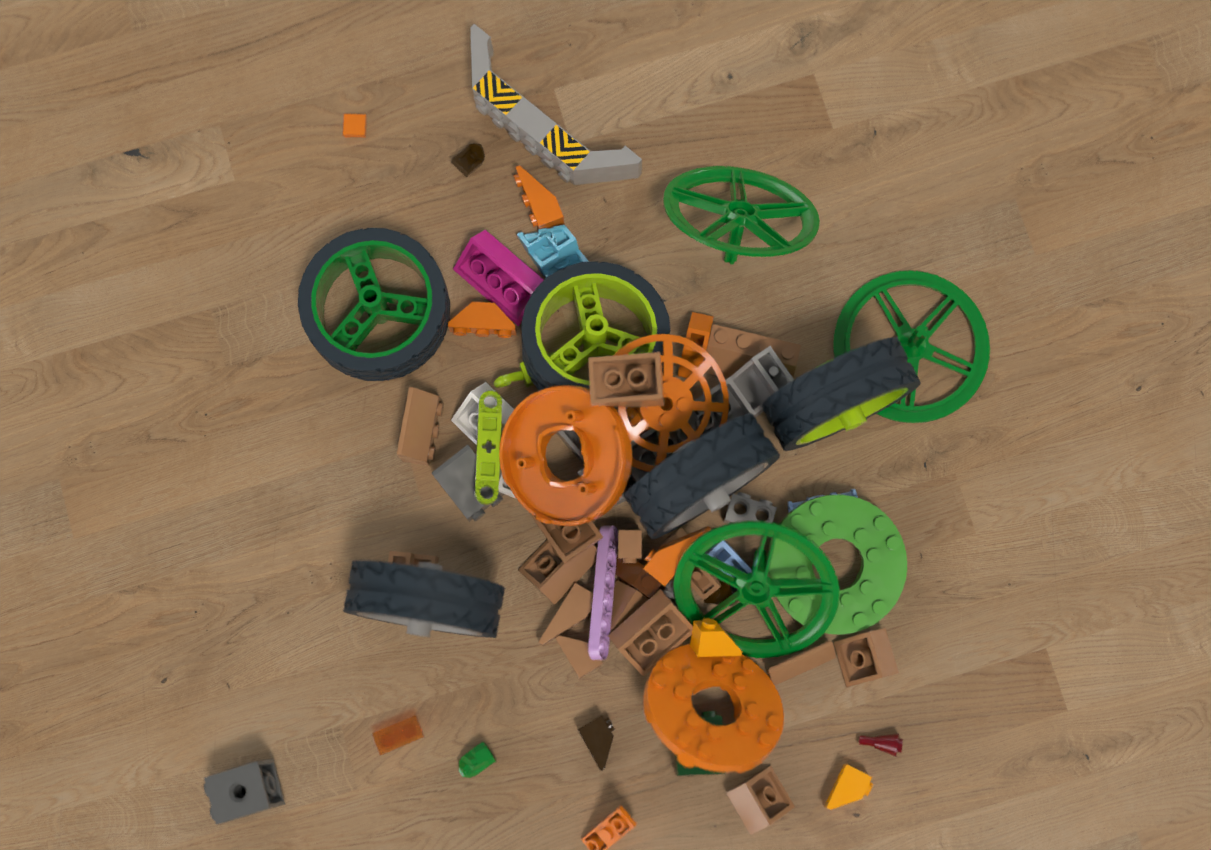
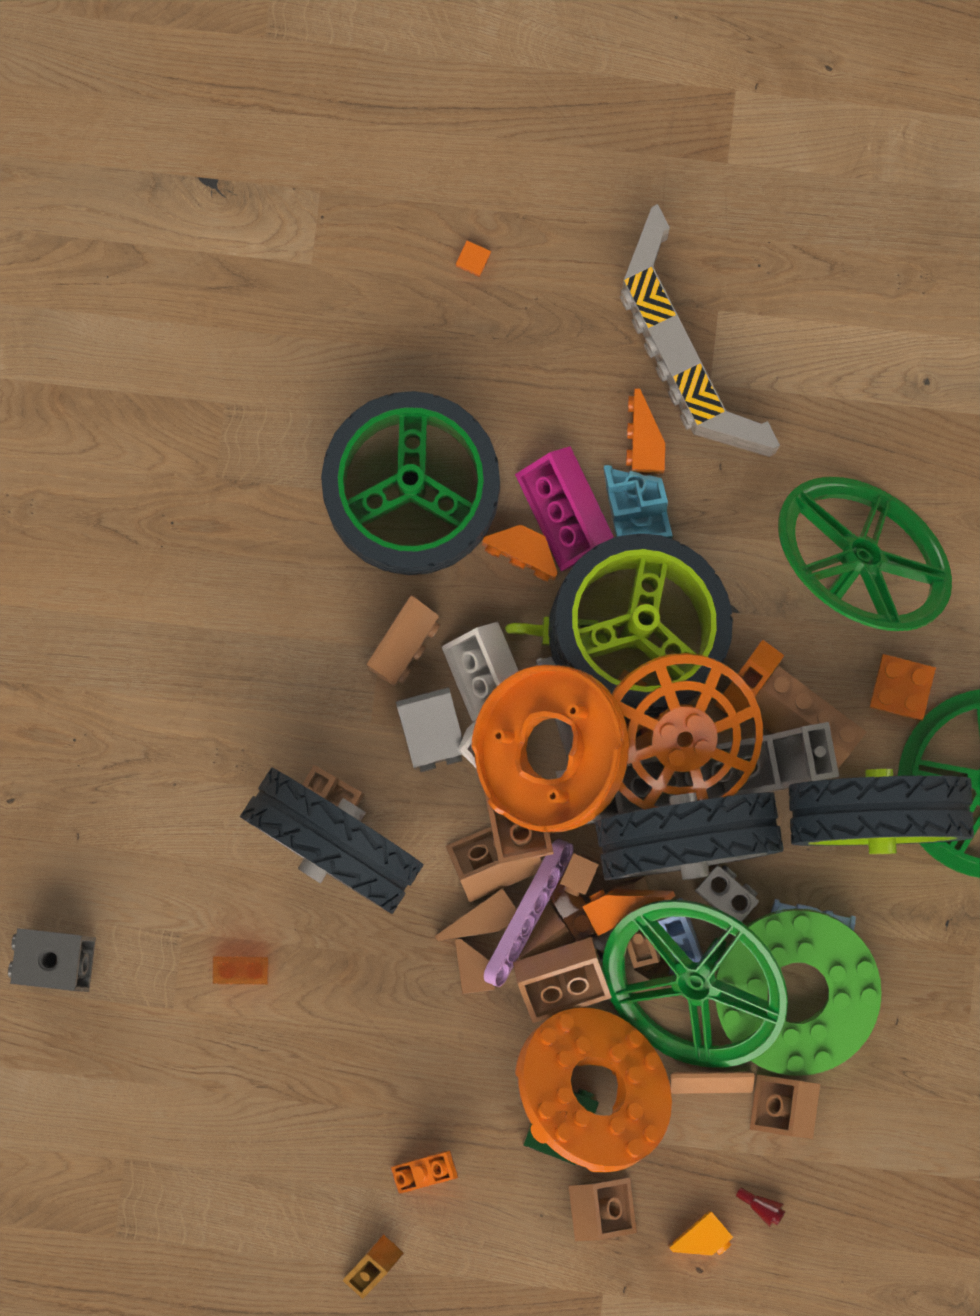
camera: 20 degrees right, 5 degrees up
dark brown plate [451,143,485,178] -> none
green rock [458,741,497,778] -> none
lime piece [475,390,502,505] -> none
dark brown slope [577,716,615,771] -> none
medium nougat slope [588,352,664,407] -> none
light orange slope [690,618,742,657] -> none
none -> orange plate [869,654,936,721]

